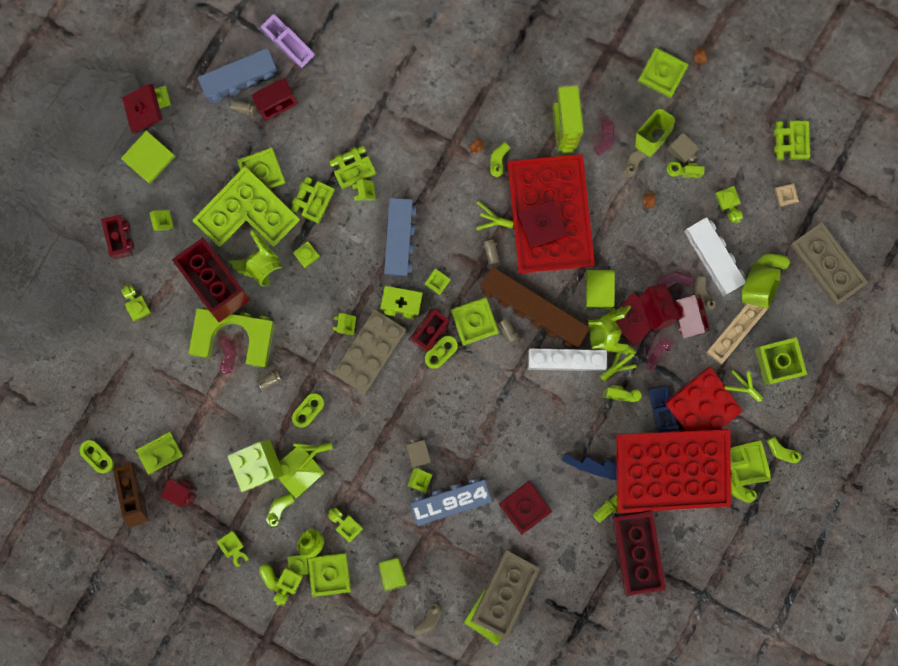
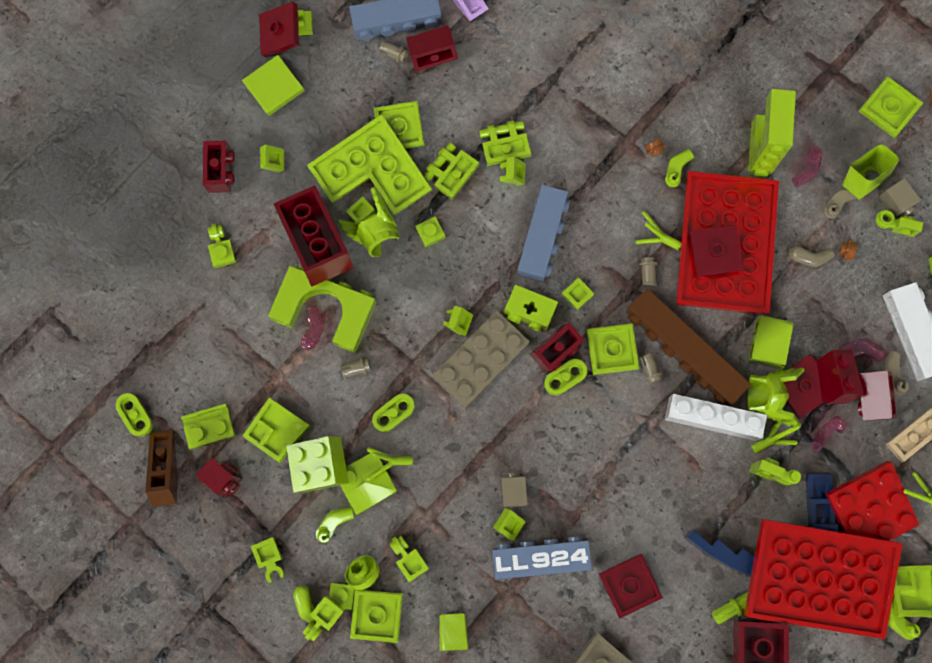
camera: 20 degrees right, 5 degrees down
none -> lime plate [243,398,311,463]
none -> lime plate [346,197,377,224]
none -> dark tan arm [789,246,835,267]

